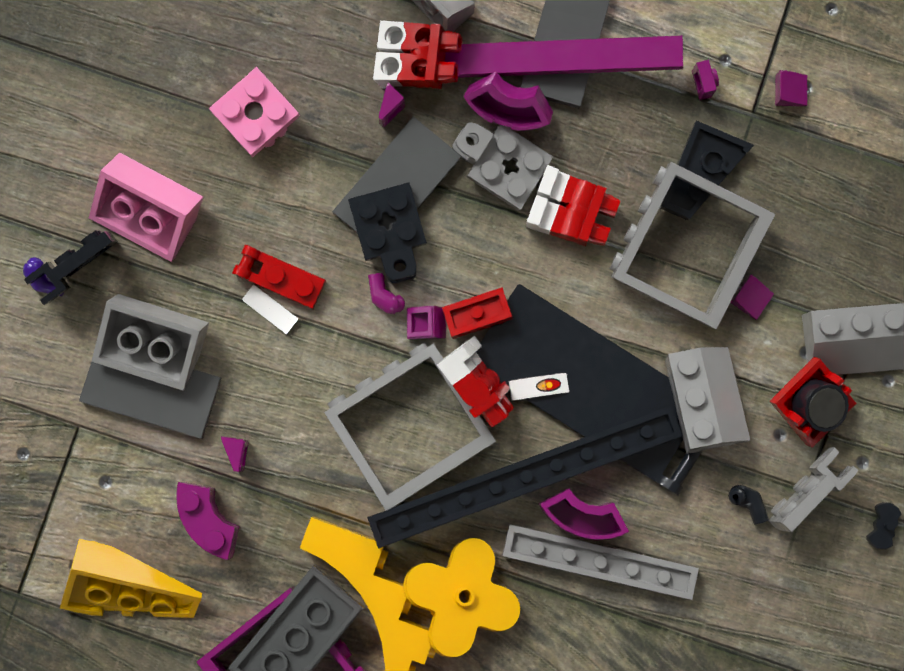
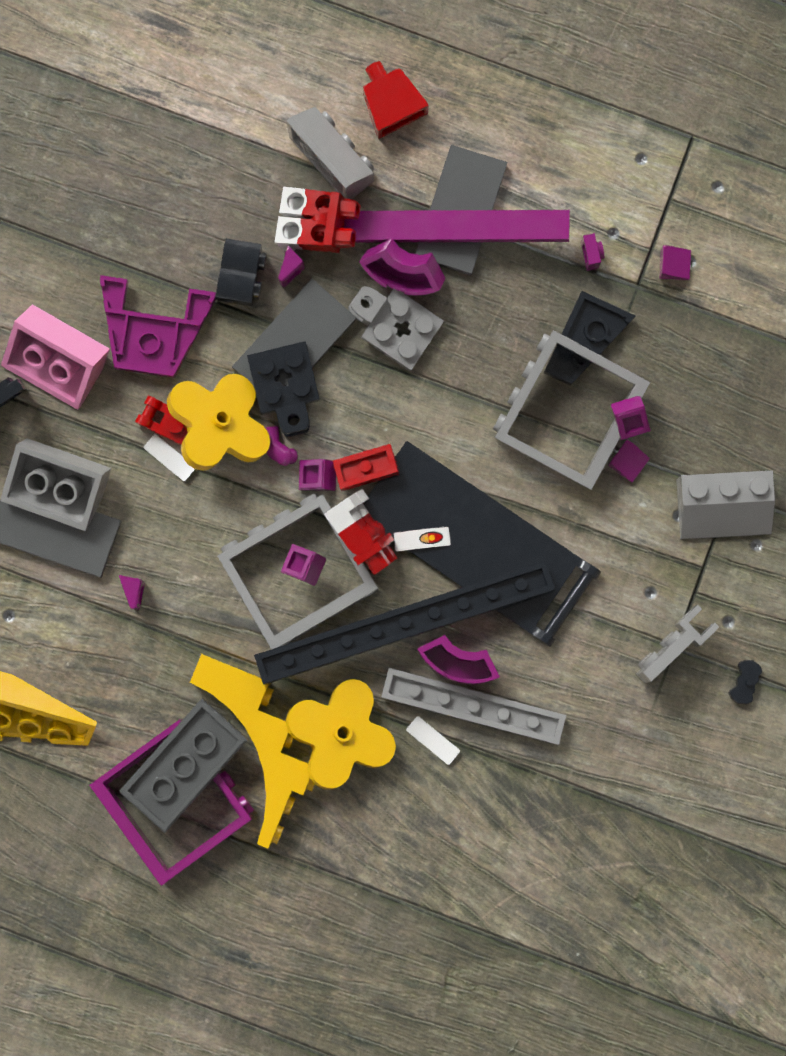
camera: 10 degrees right, 0 degrees up
magenta brick [176,482,240,560] -> none
bright pink piece [209,67,300,158] -> none
red hips [526,165,620,247] -> none
light grey slope [665,347,750,454] -> none
black arm [728,485,769,525] -> none
piece [769,357,857,448] -> none
none -> magenta wing [100,275,216,378]
none -> yellow plant [167,374,270,470]
none -> black brick [216,238,267,306]
none -> magenta slope [281,544,326,586]
none -> white sticker [406,716,460,765]
none -> magenta slope [611,396,651,440]

